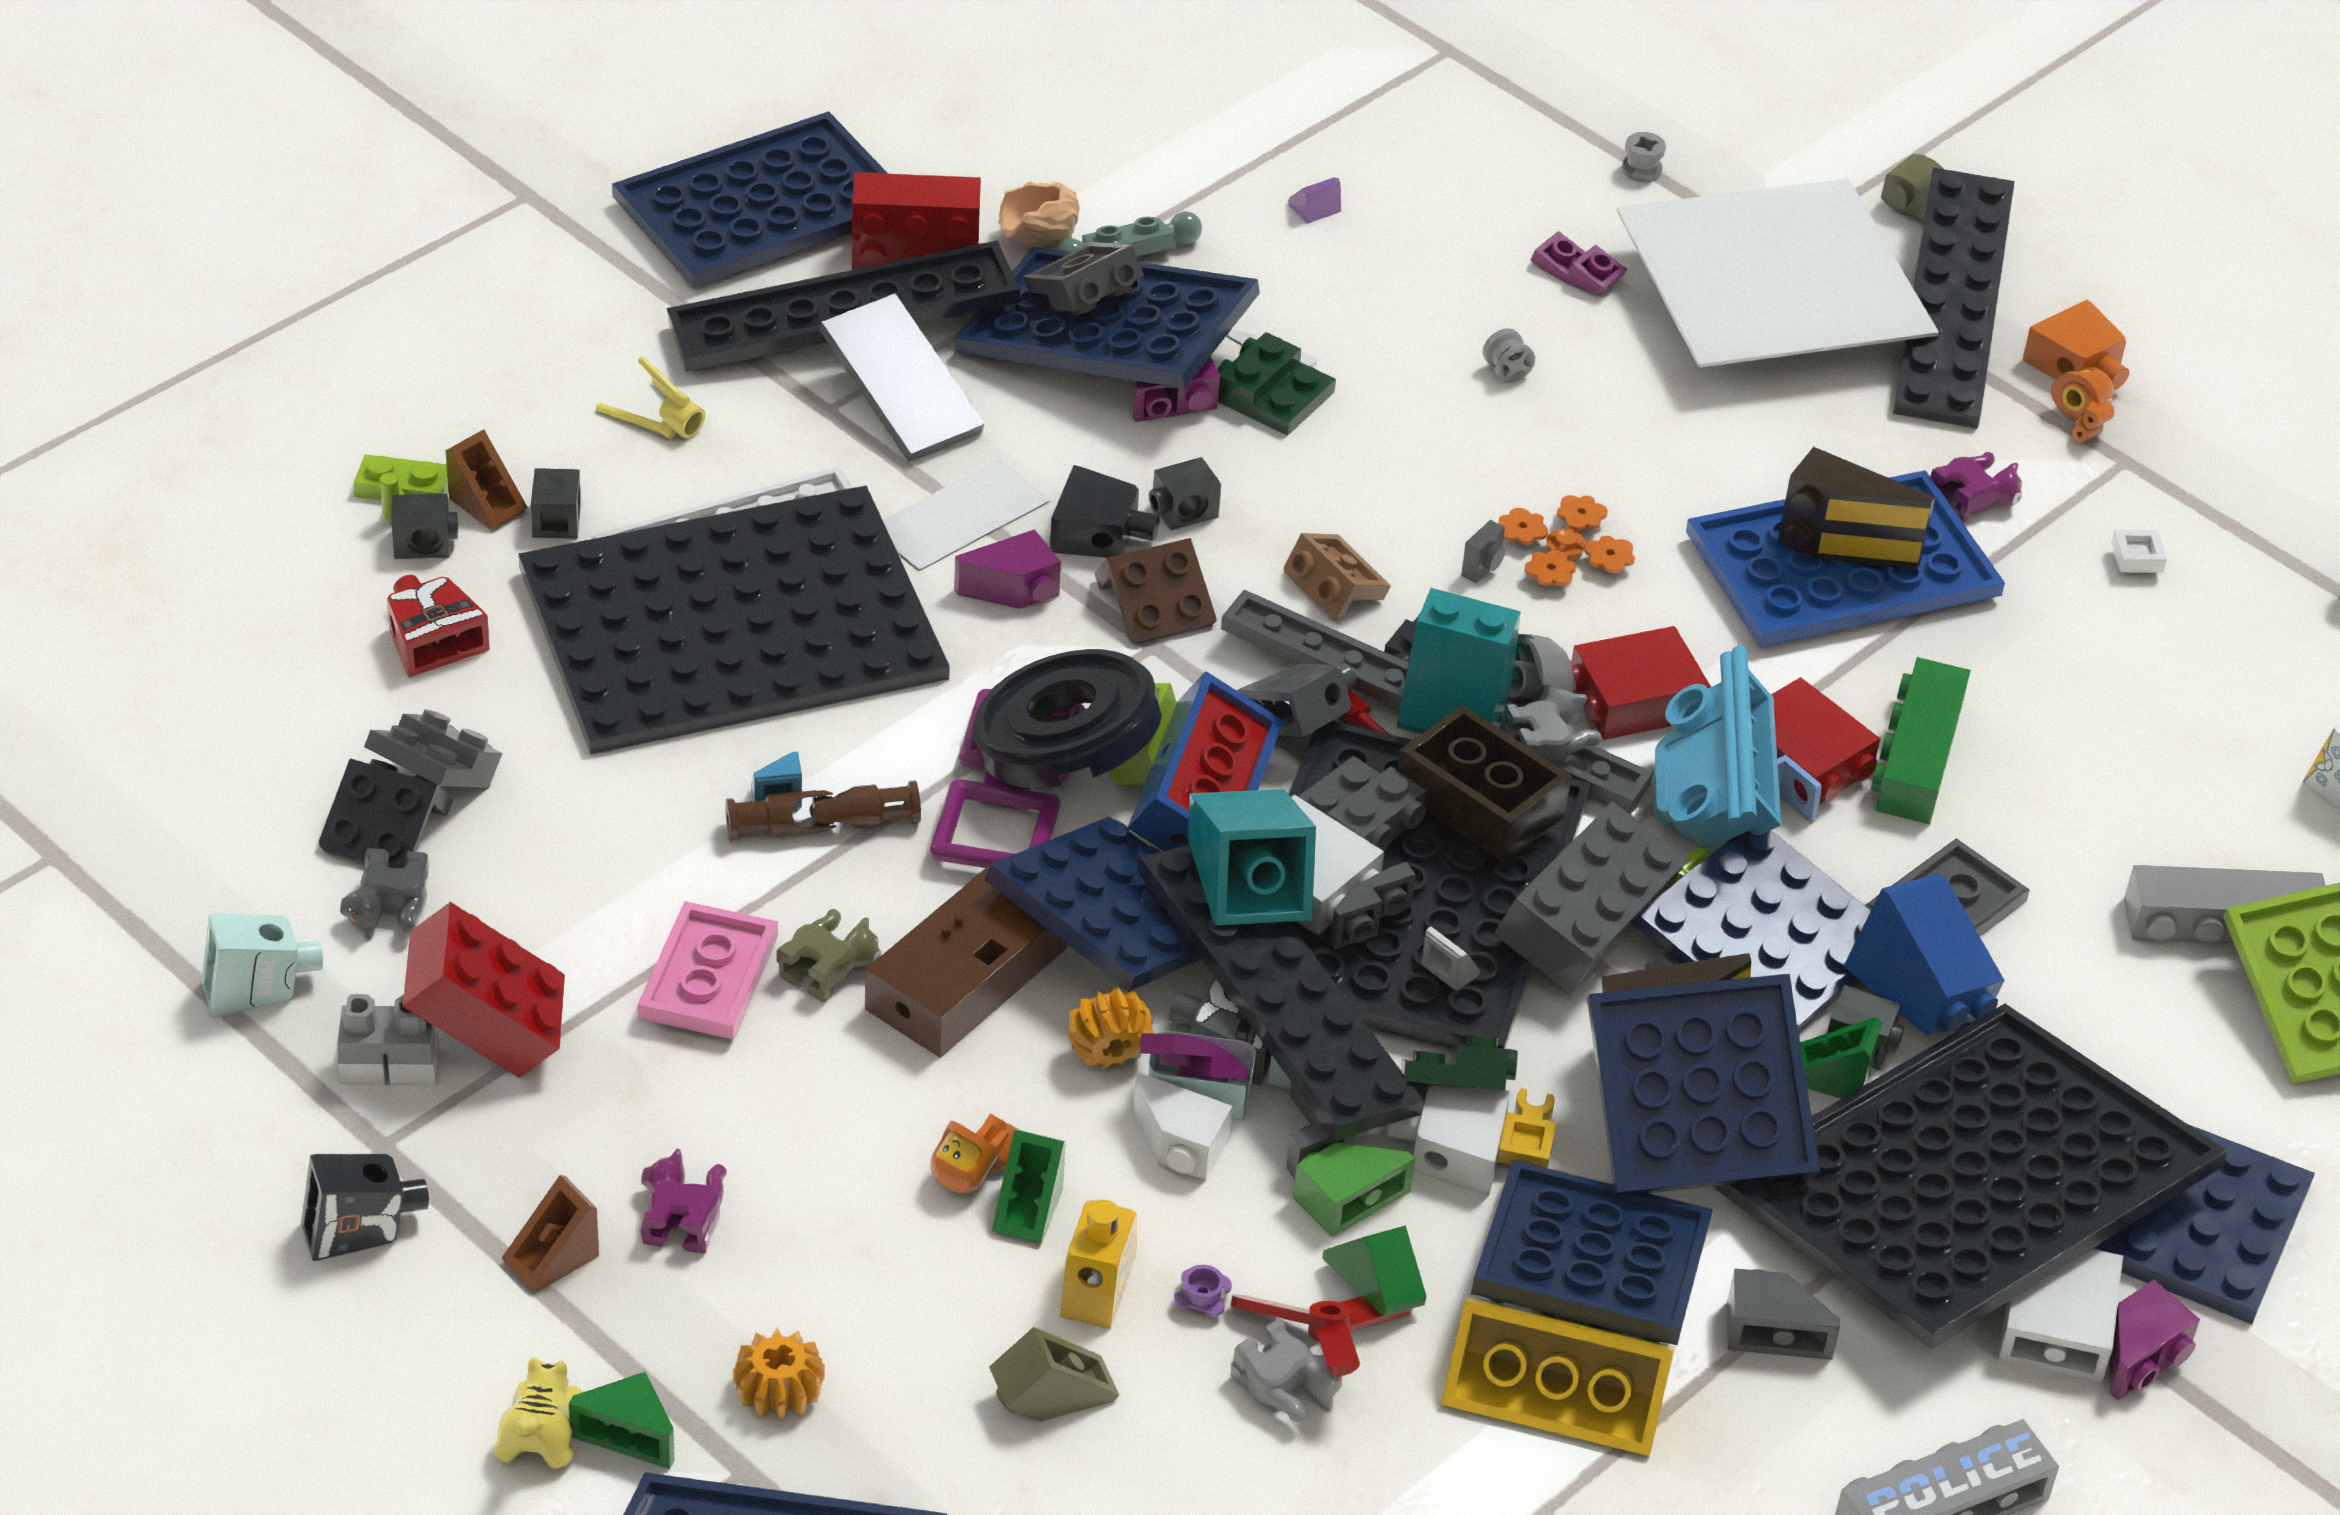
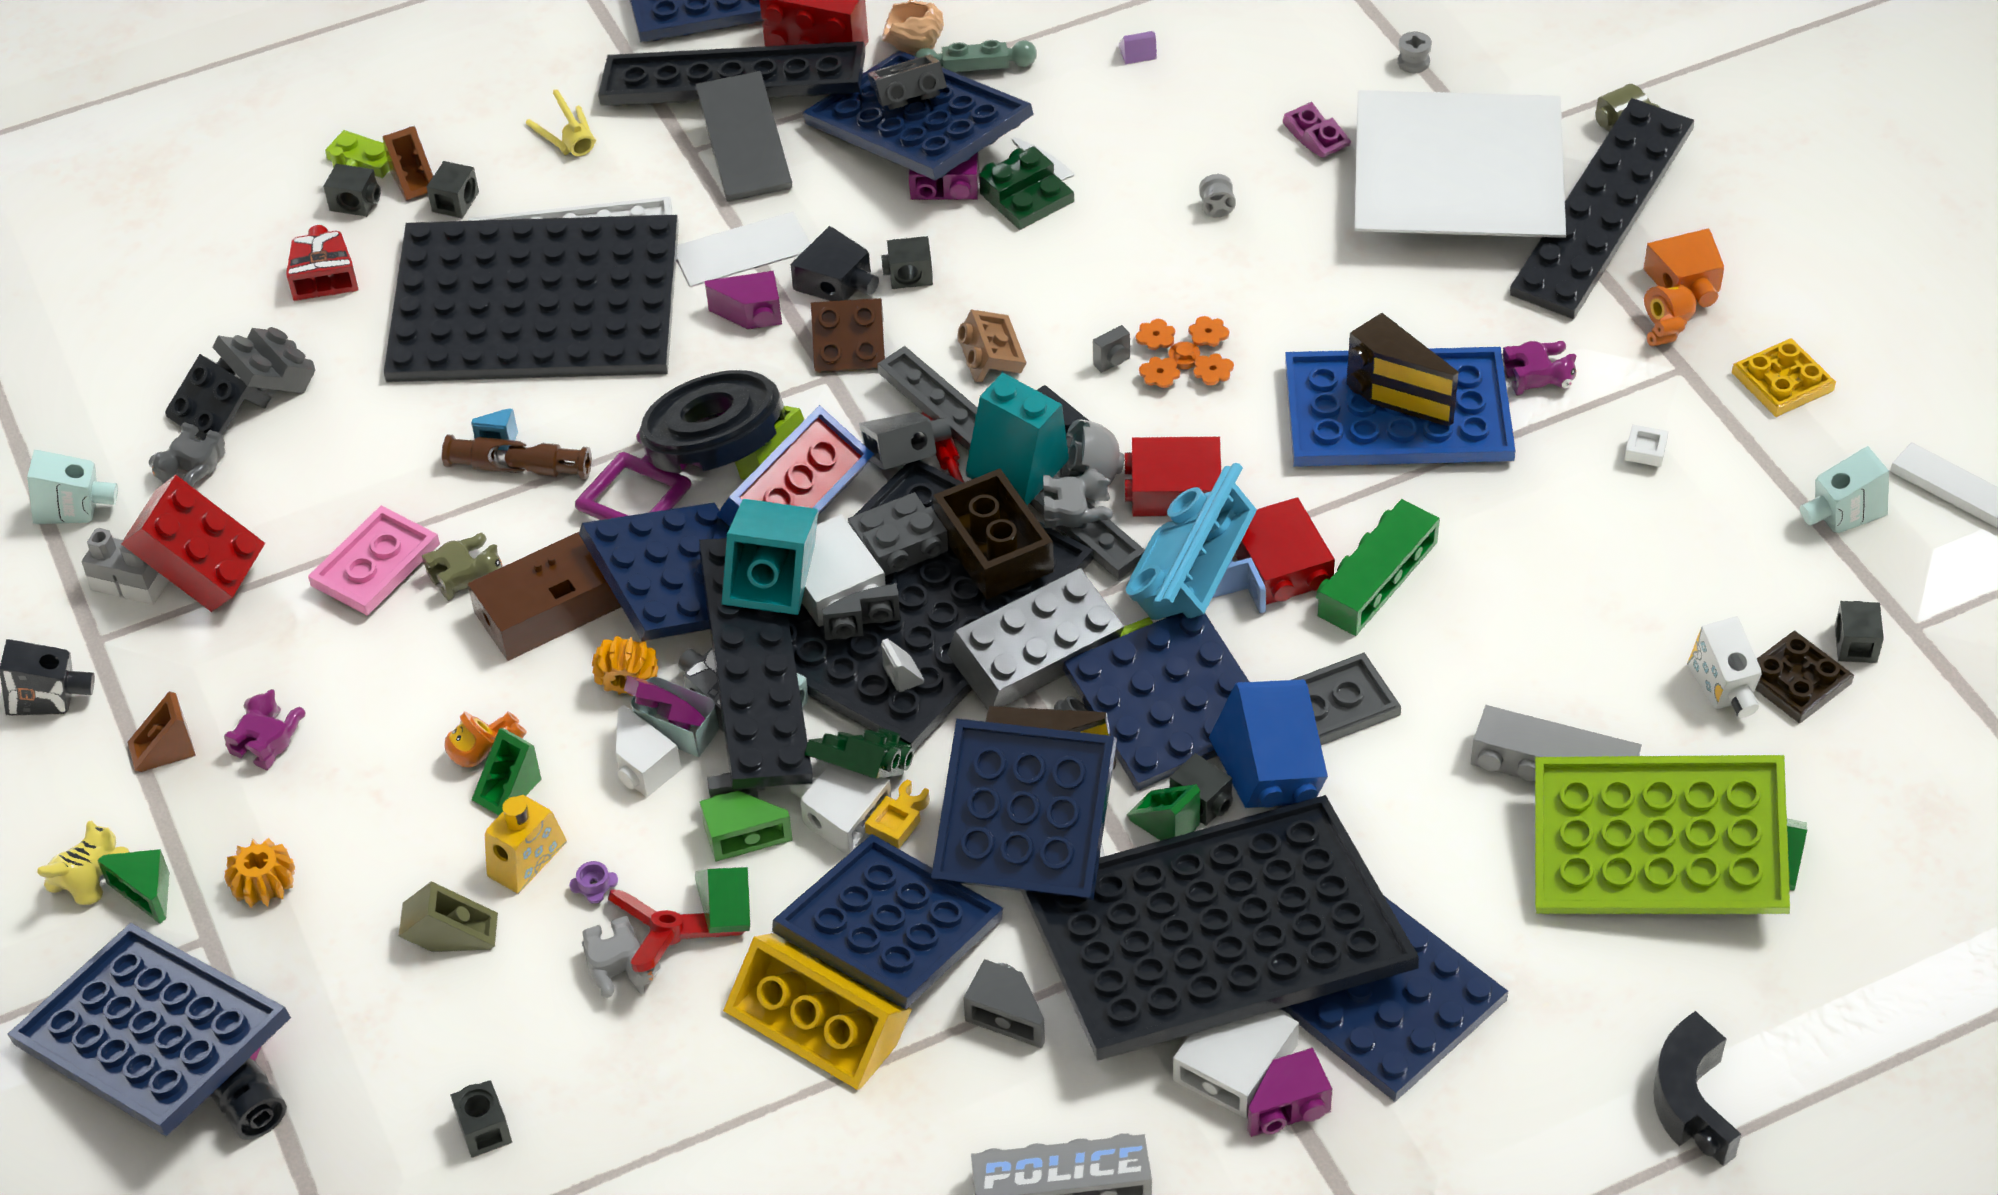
camera: 25 degrees right, 5 degrees up
none -> yellow tile [1732,338,1836,417]

